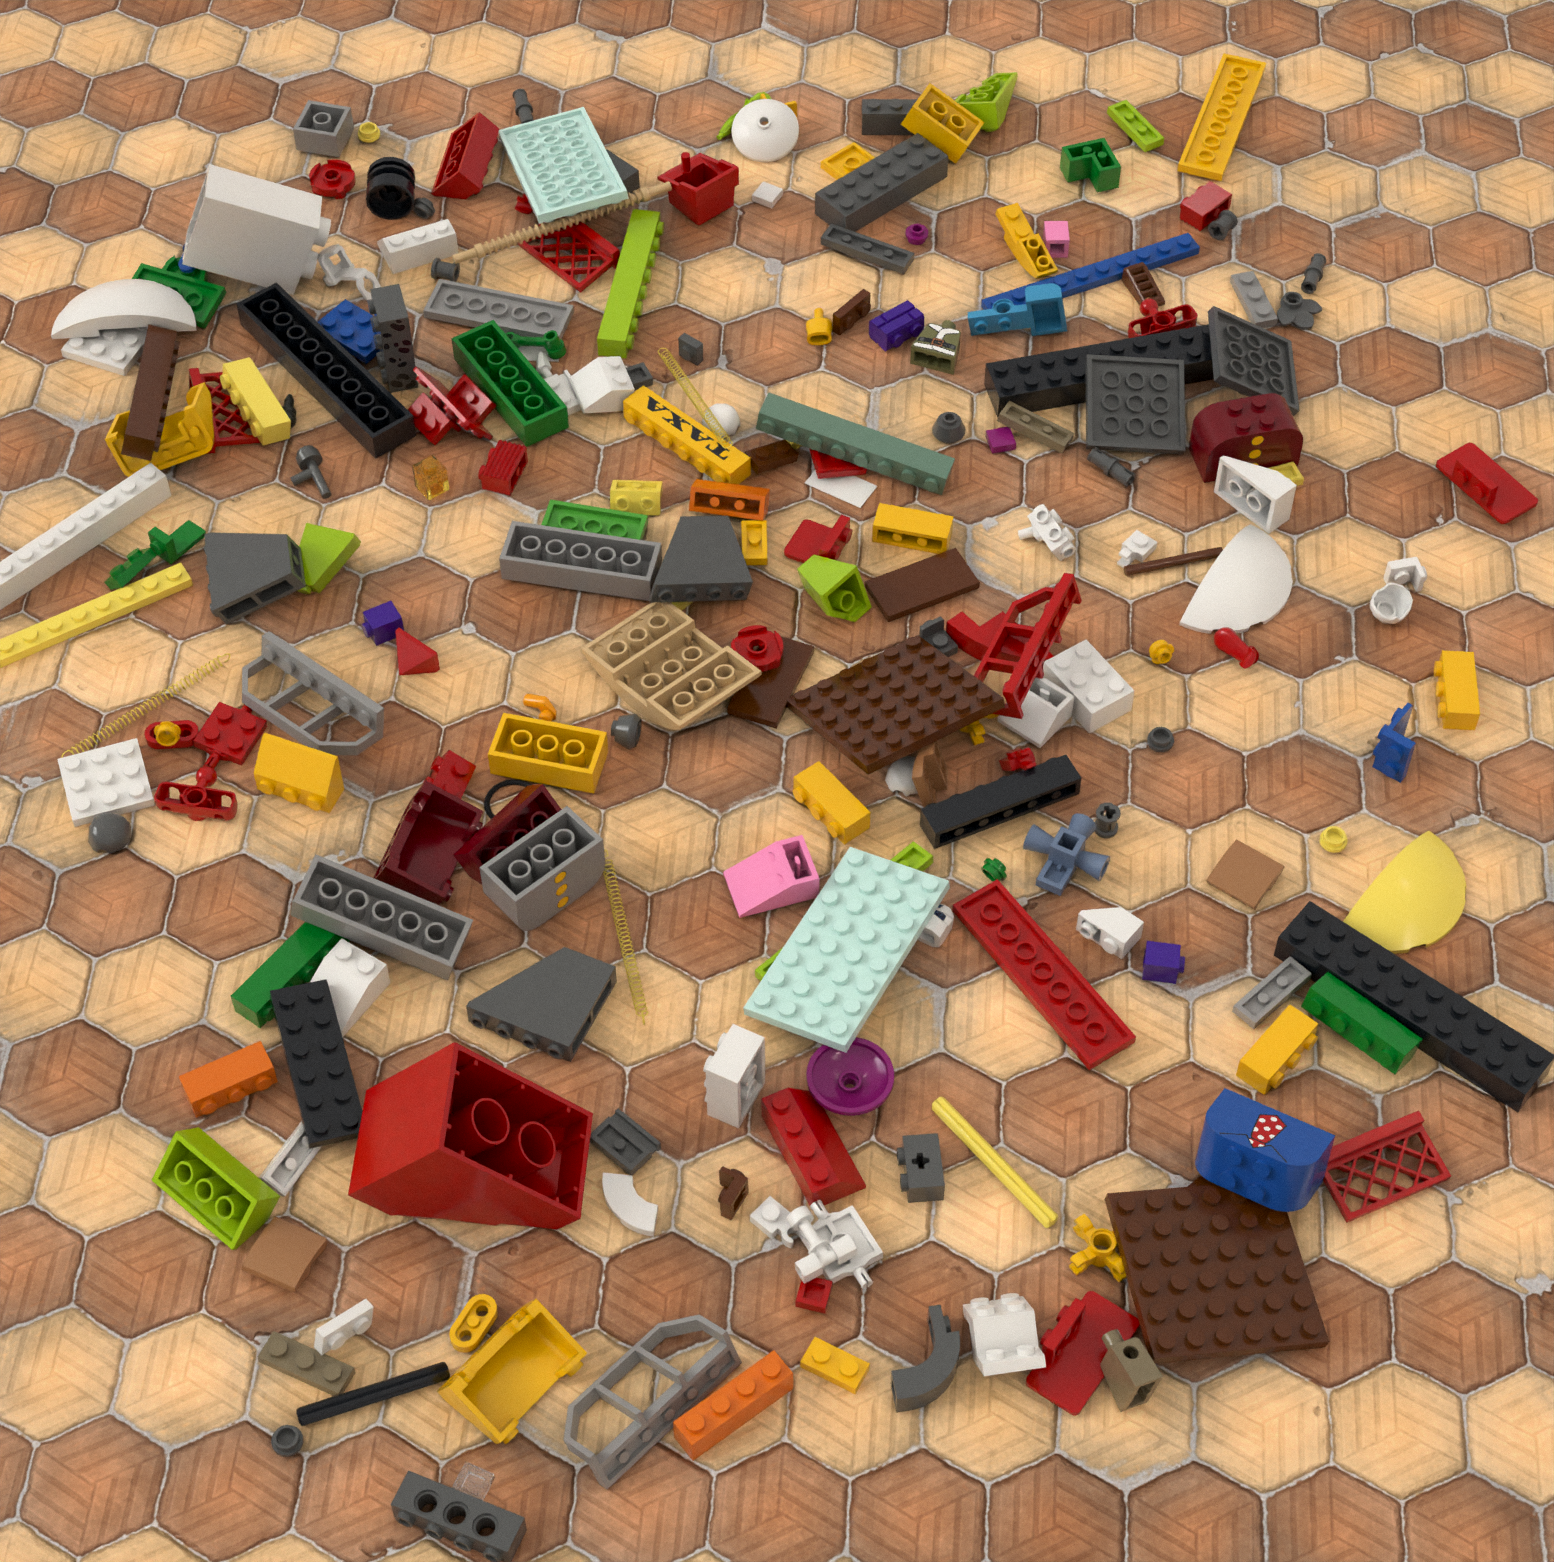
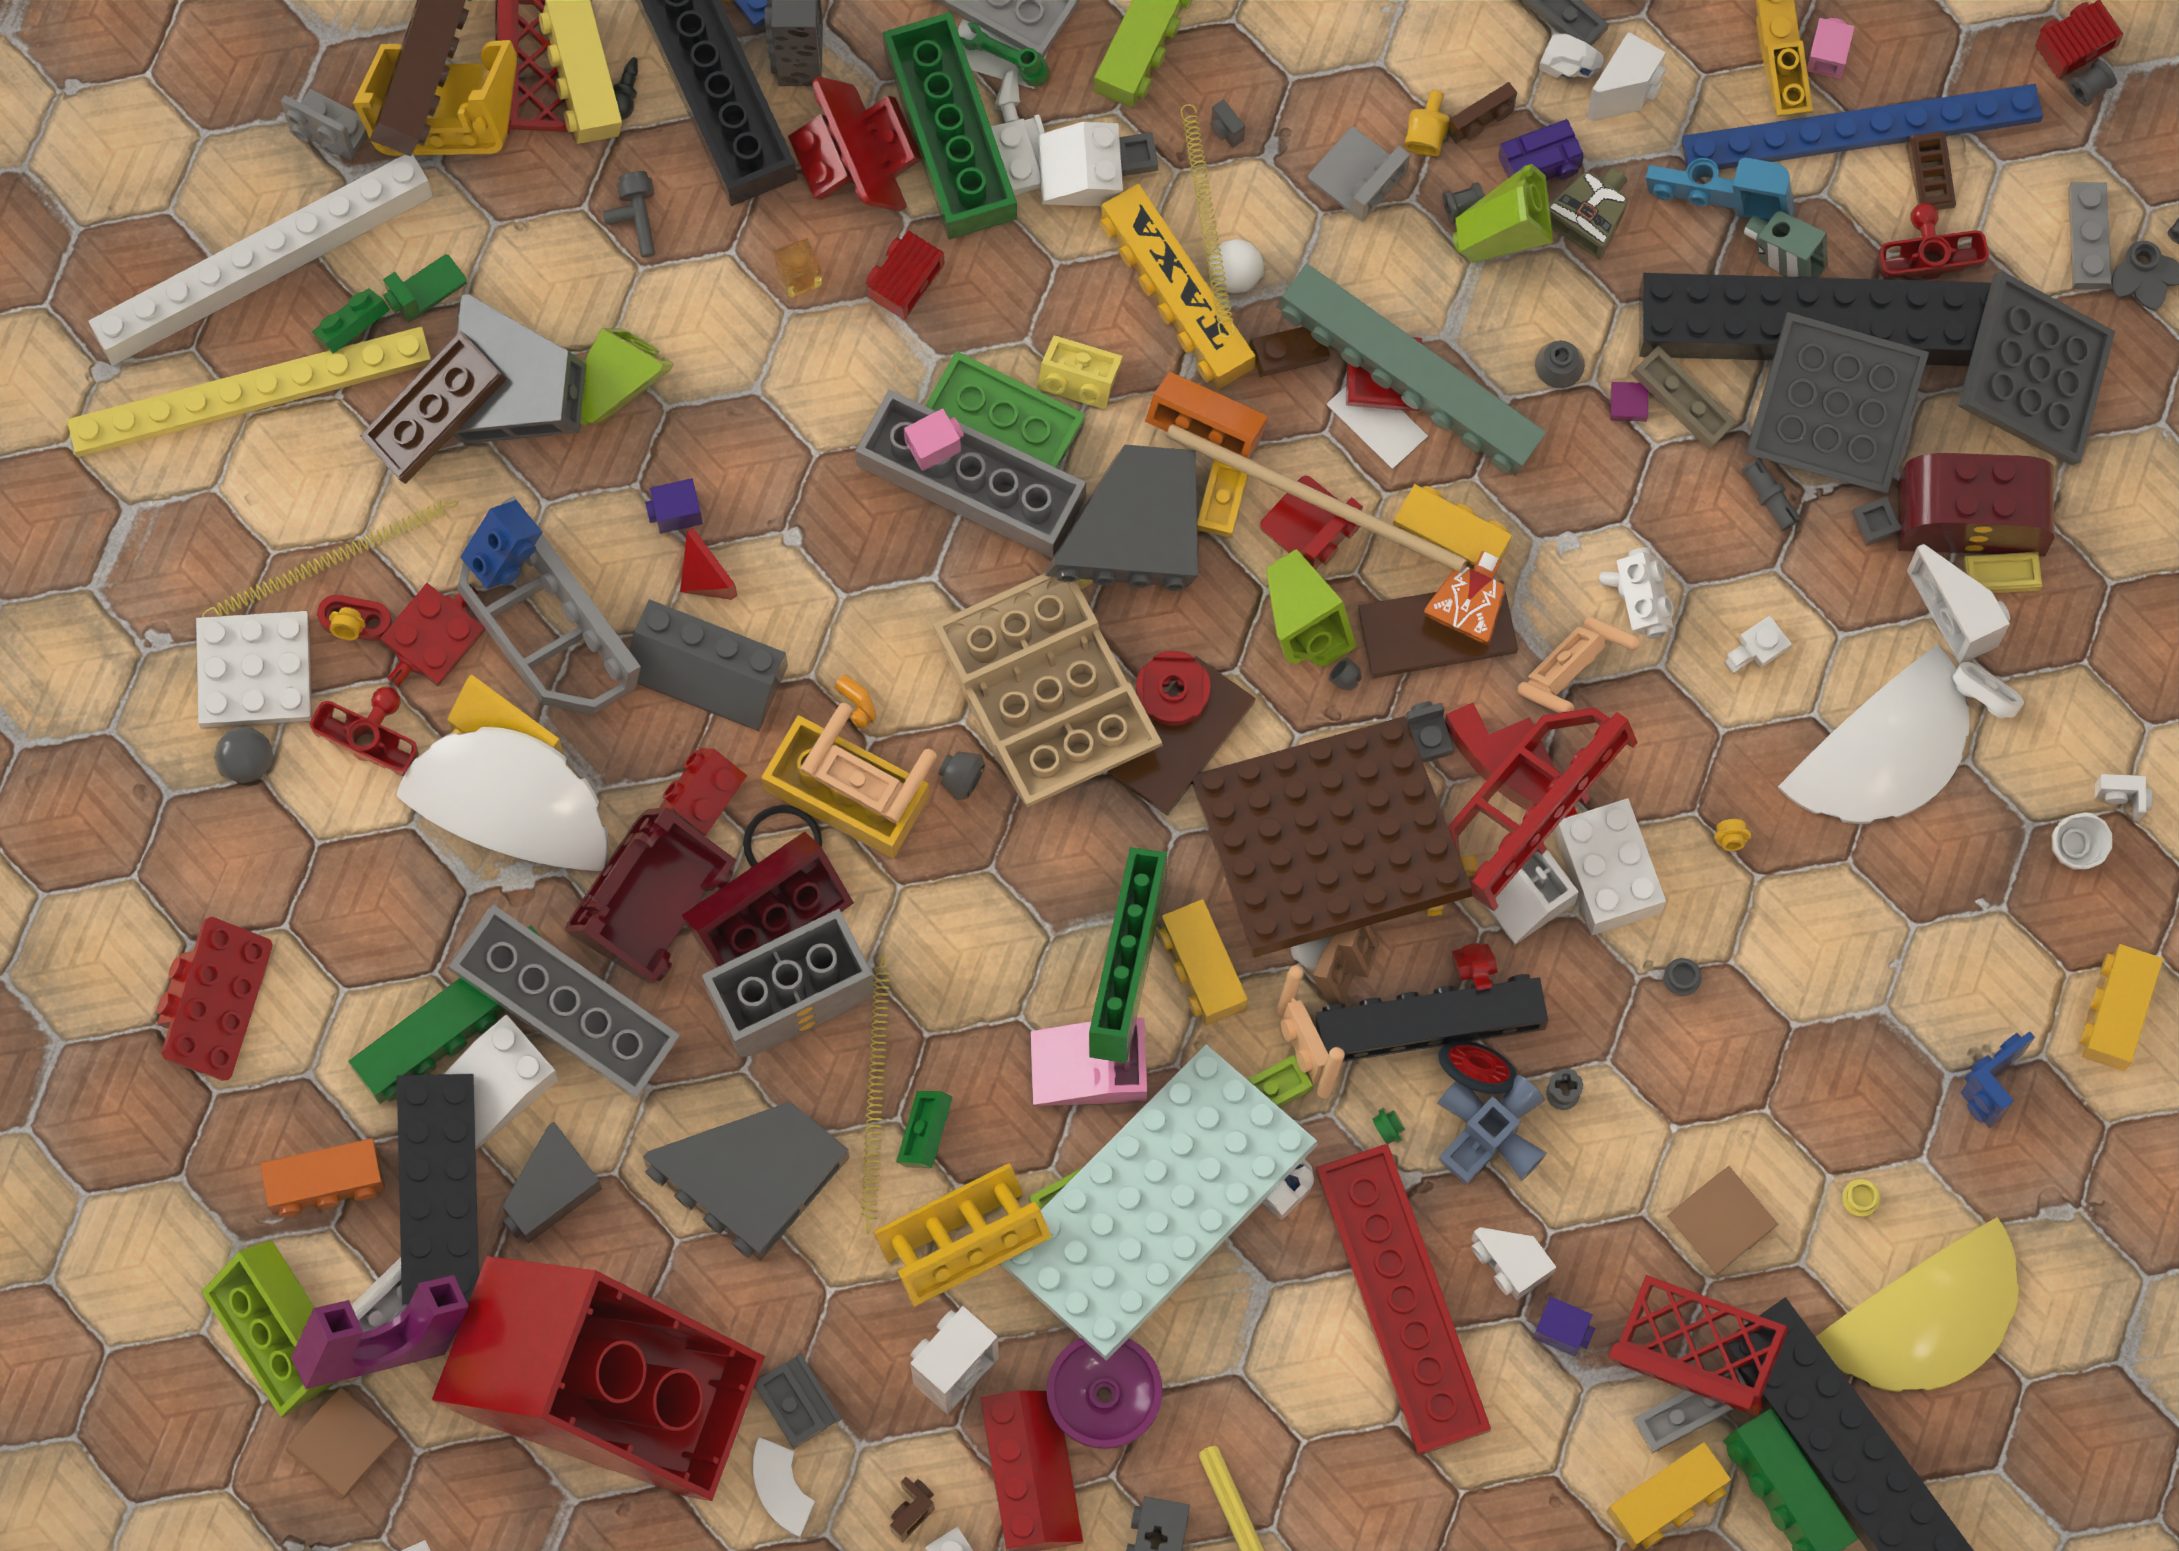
camera: 15 degrees right, 20 degrees up
reddish brown bar [1124,547,1223,576] -> none
red piece [1214,627,1260,669] -> none
none -> red bracket [157,917,273,1081]
none -> light grey bracket [280,89,368,161]
none -> magenta arch [291,1275,469,1389]
none -> tile [360,331,507,484]
none -> white brick [396,727,609,871]
none -> blue brick [460,500,543,589]
none -> dark grey slope [503,1122,602,1243]
none -> dark grey slope [629,599,788,731]
none -> light nougat plate [800,703,937,824]
none -> yellow fence [873,1163,1052,1307]
none -> green plate [896,1091,952,1168]
none -> bright pink brick [904,409,964,471]
none -> green brick [1089,847,1167,1063]
none -> tan piece [1166,424,1467,573]
none -> light nougat plate [1276,965,1345,1099]
none -> light grey bracket [1308,127,1410,222]
none -> dark grey hinge [1329,657,1362,690]
none -> orange torso [1424,551,1506,647]
none -> wheel [1438,1041,1517,1094]
none -> dark grey bush [1442,182,1485,223]
none -> lime slope [1453,164,1553,263]
none -> light nougat plate [1517,617,1640,713]
none -> white rock [1539,33,1604,79]
none -> white slope [1586,32,1667,121]
none -> red fence [1609,1275,1789,1417]
none -> sand green torso [1744,211,1828,278]
none -> dark grey plate [1852,497,1901,546]
none -> white plate [1953,662,2024,719]

